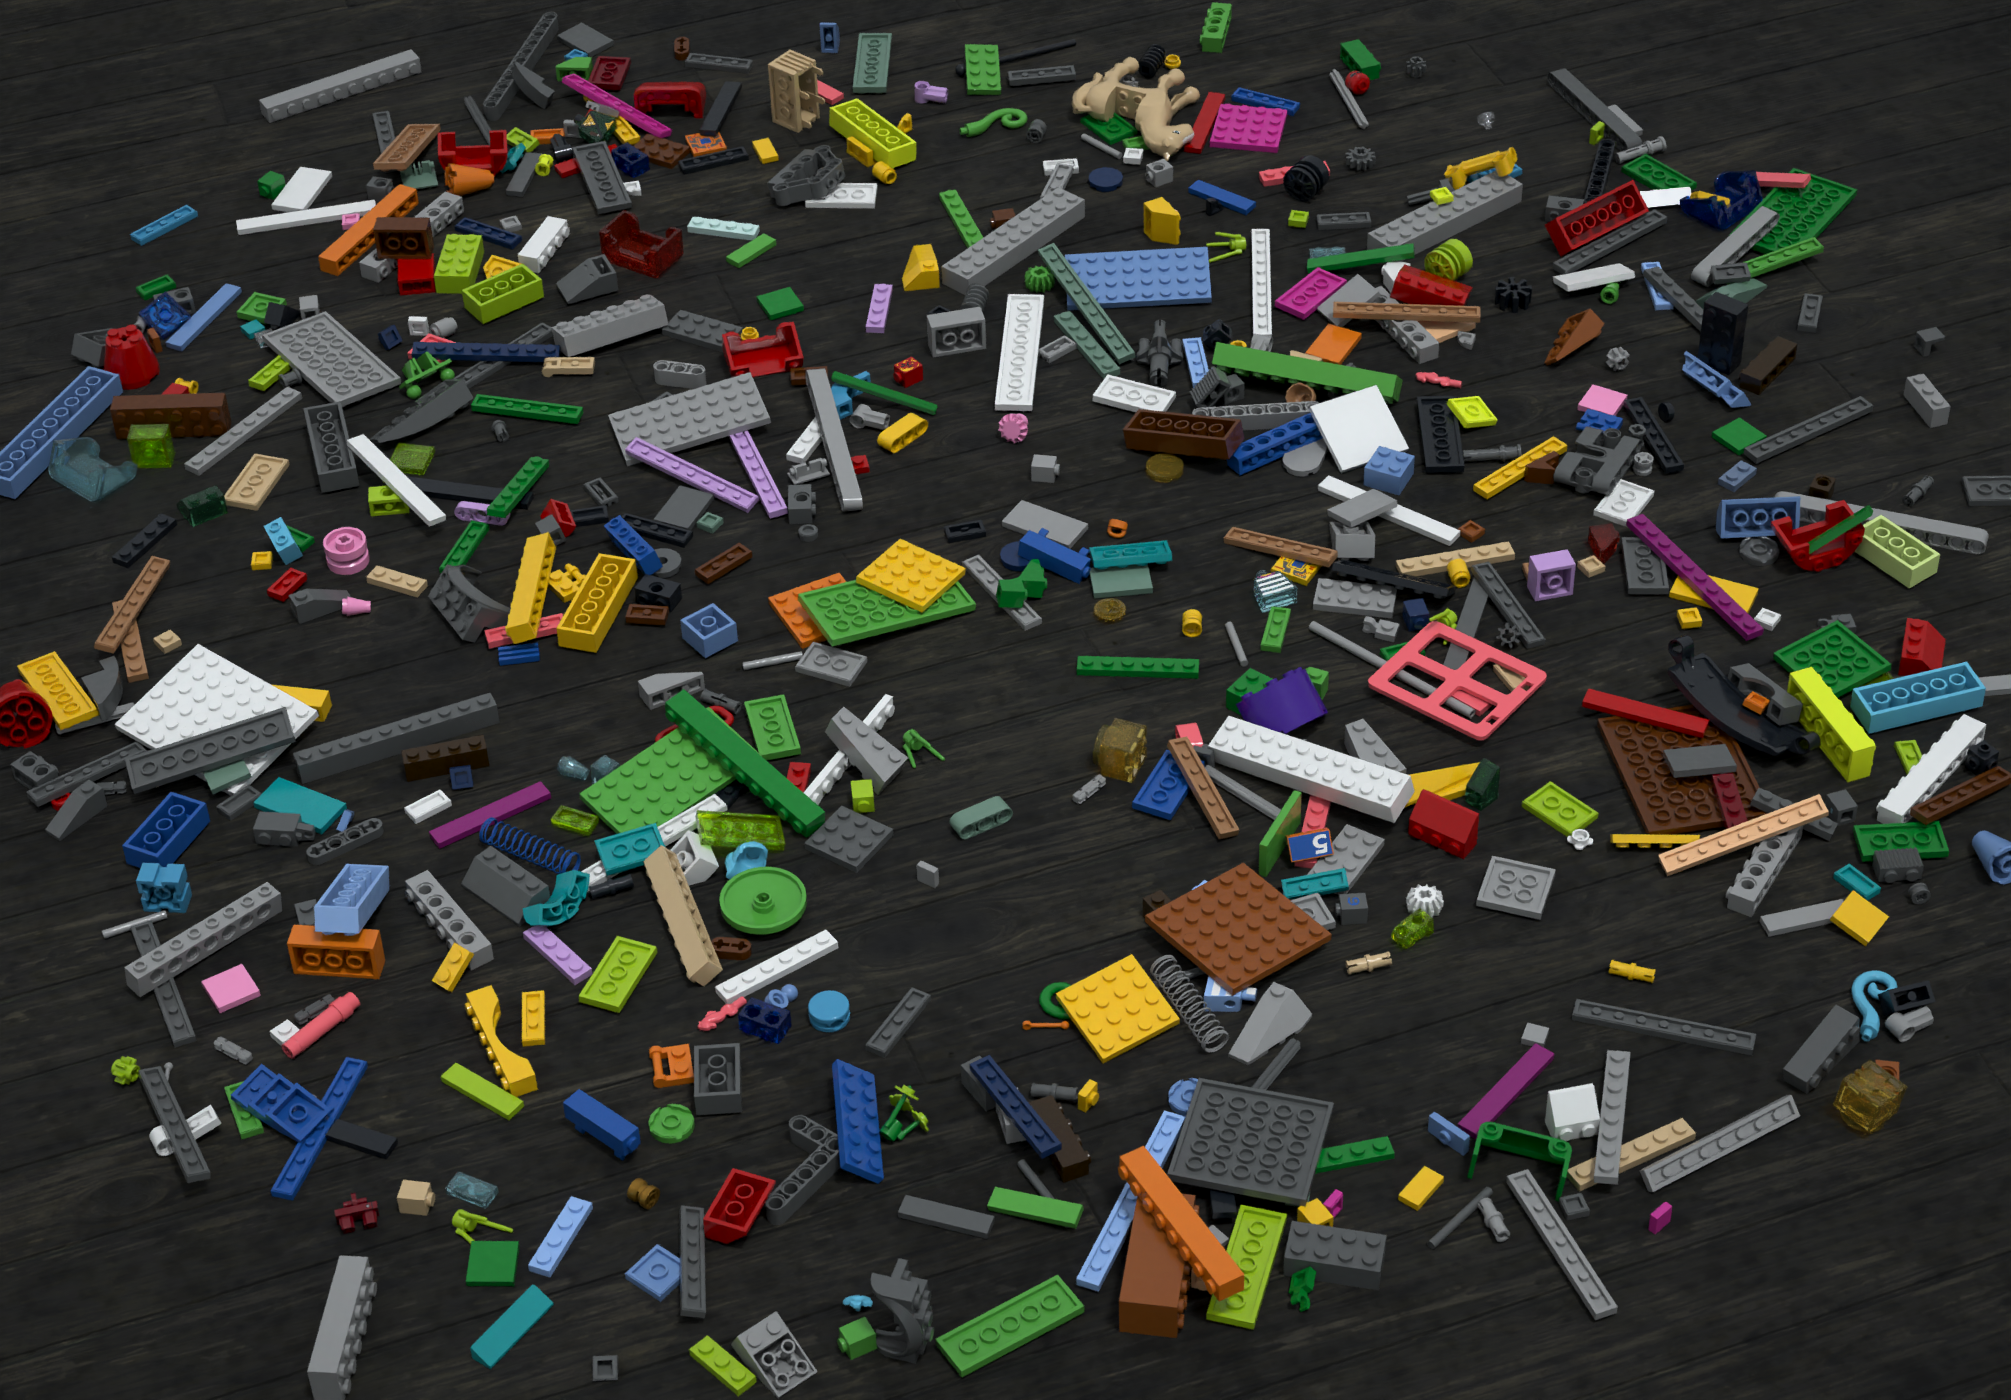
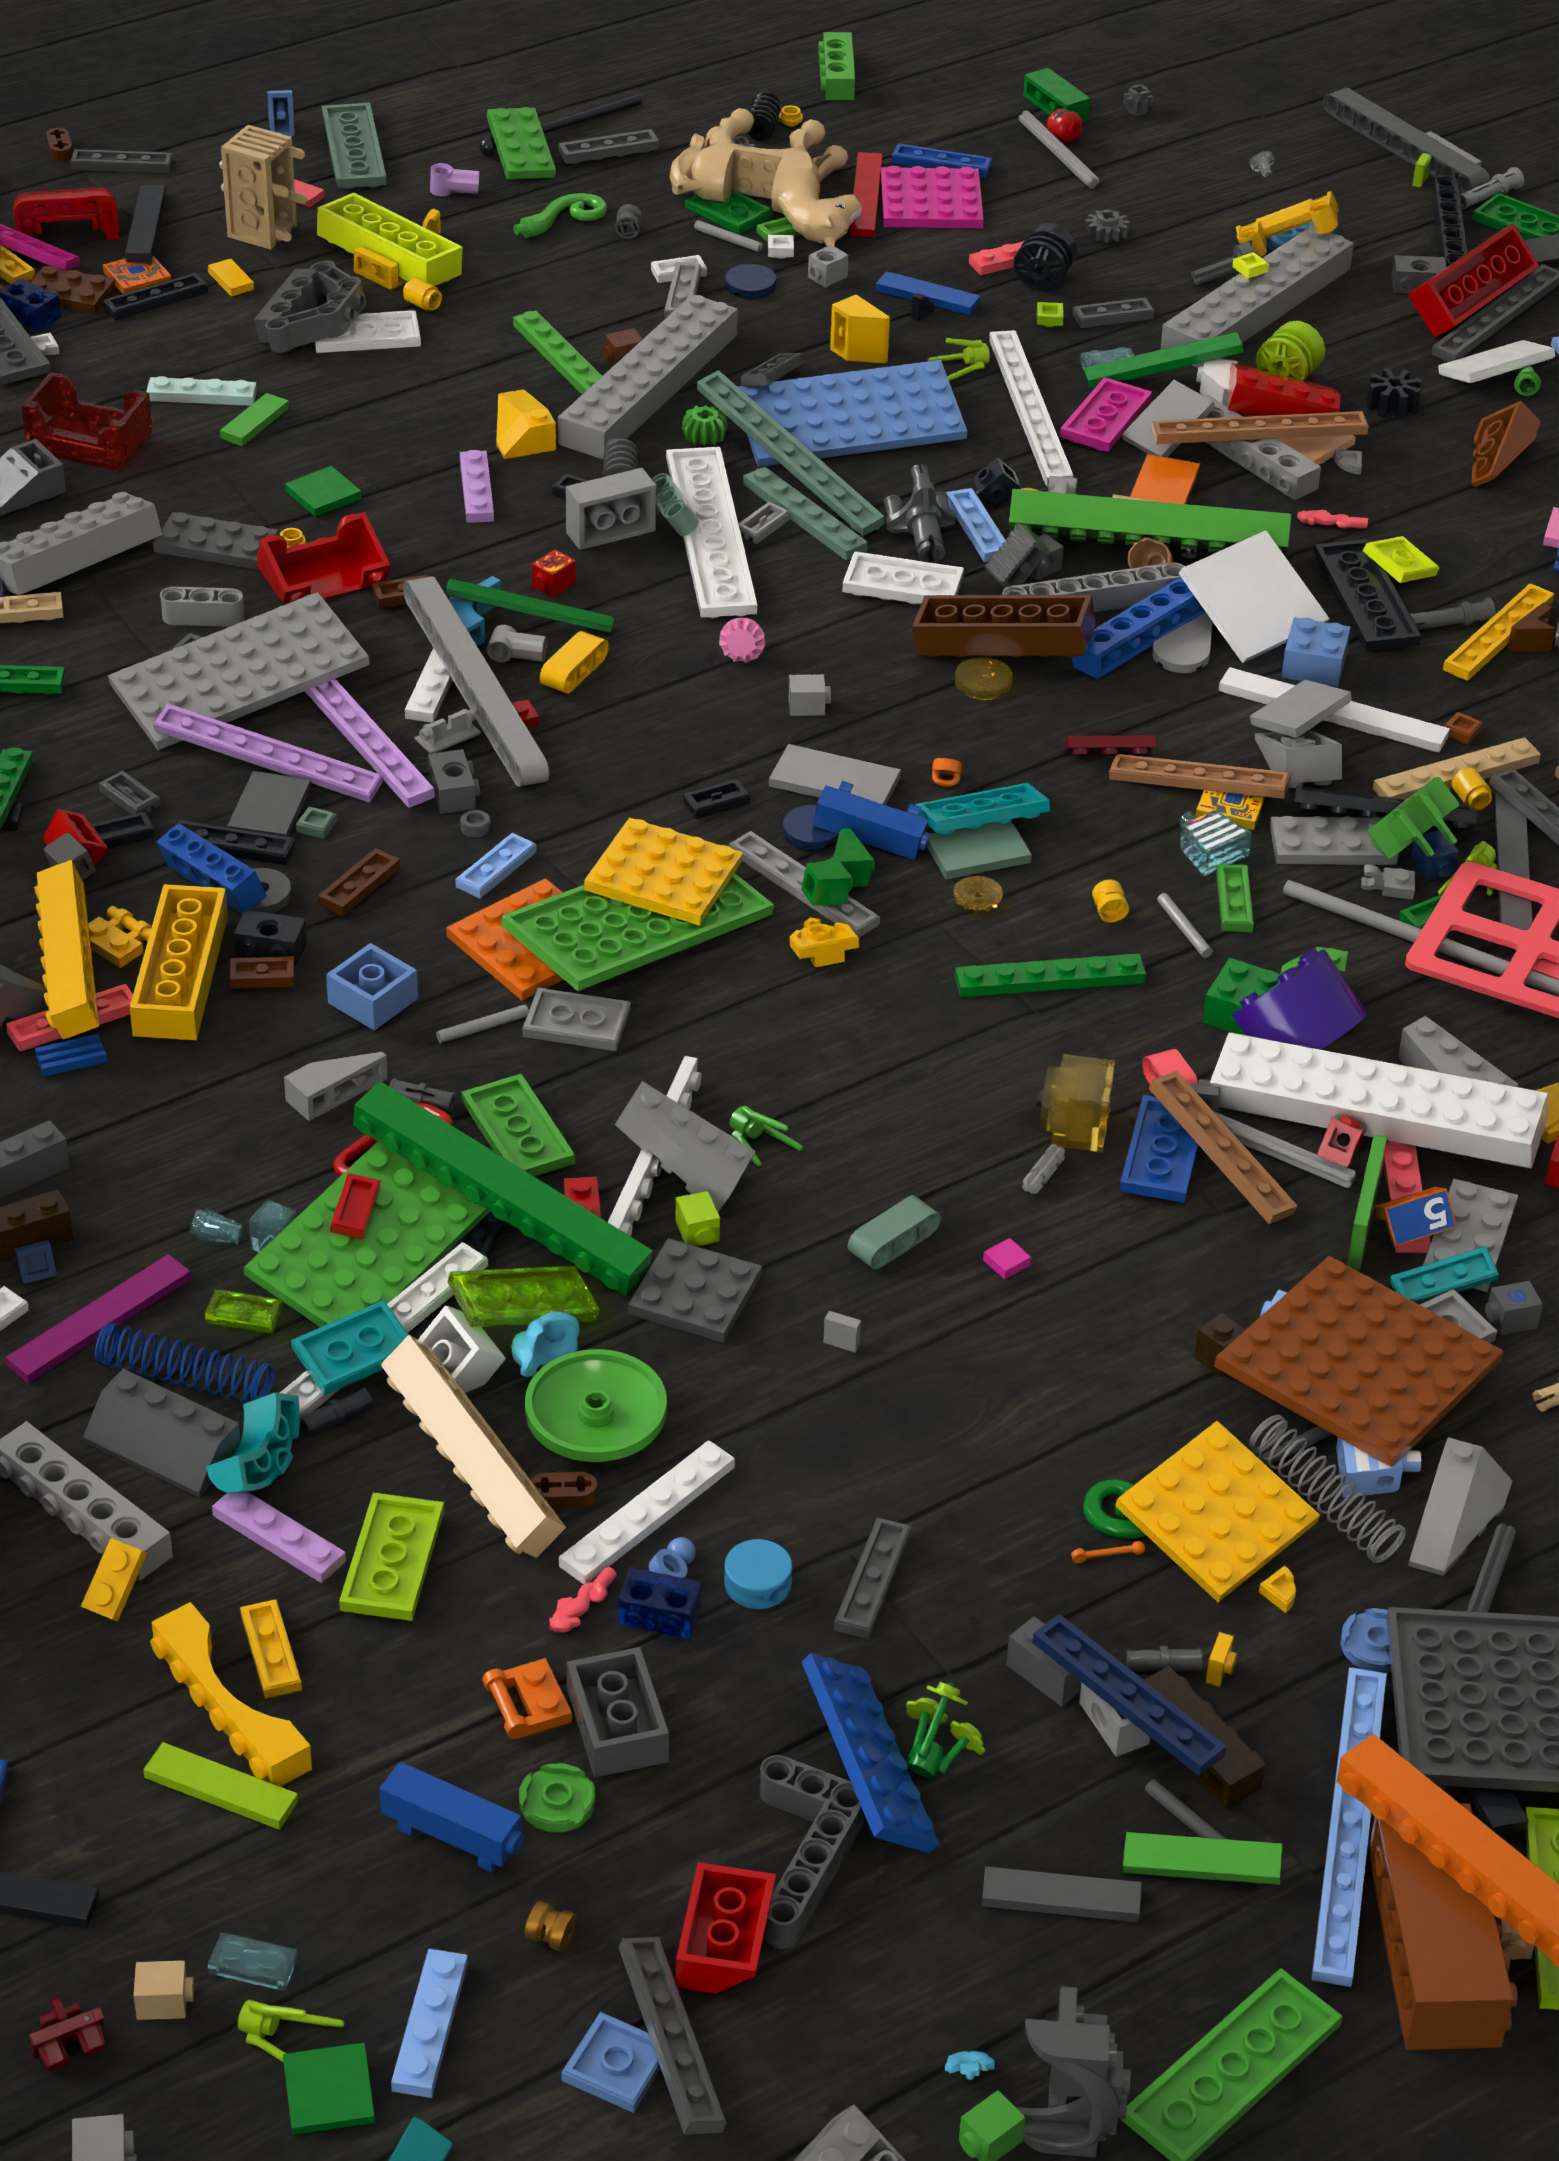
camera: 15 degrees left, 0 degrees up
none -> red tile [330,1173,381,1240]
none -> light blue tile [455,833,536,899]
none -> sand green beam [652,473,699,536]
none -> dark grey tile [741,353,804,386]
none -> yellow plate [790,917,859,967]
none -> dark pink tile [983,1238,1031,1279]
none -> dark red plate [1064,735,1156,755]
none -> yellow tile [1259,1566,1296,1613]
none -> brick [1317,1115,1366,1168]
none -> bright green piece [1367,777,1459,859]

